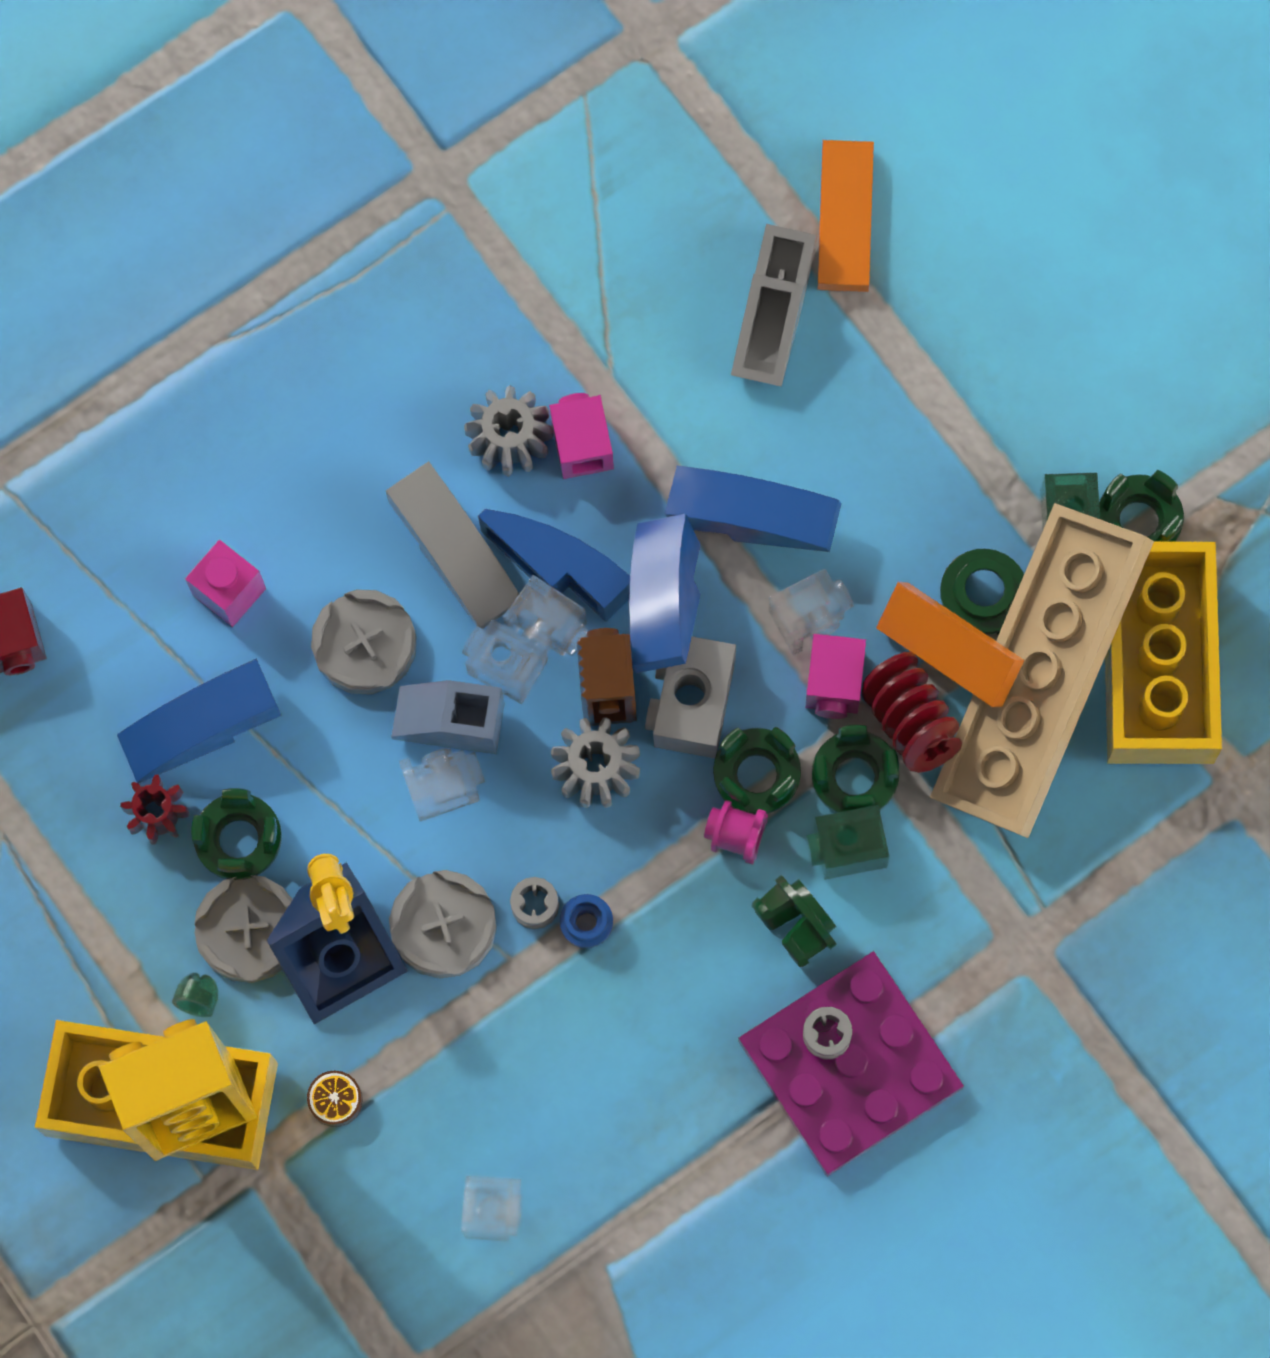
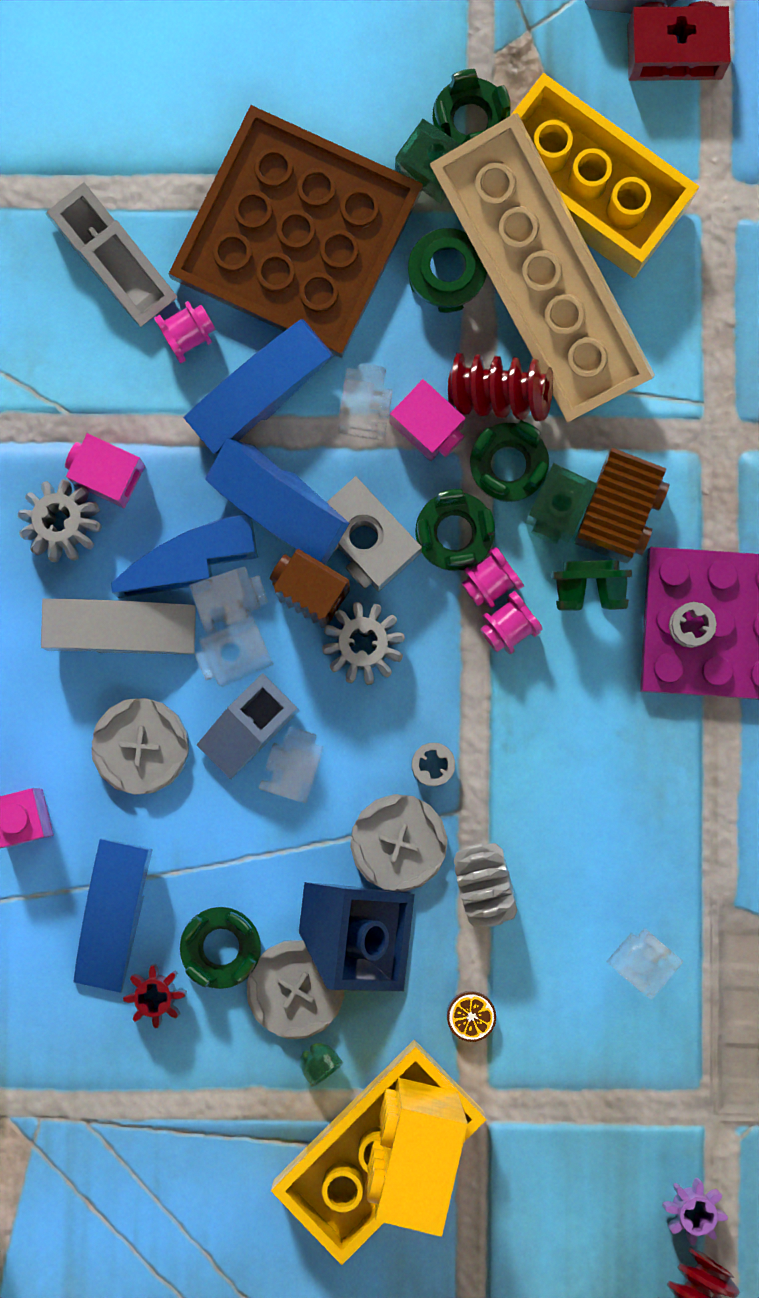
camera: 60 degrees left, 10 degrees up
yellow axle [307,853,354,934] -> none
blue plate [560,894,613,948] -> none
orange tile [817,140,874,292] -> none
orange tile [876,582,1025,707] -> none
none -> dark pink brick [154,301,216,364]
none -> reddish brown plate [168,105,423,358]
none -> light grey gear [454,843,517,927]
none -> dark pink brick [480,591,543,654]
none -> reddish brown brick [573,448,670,563]

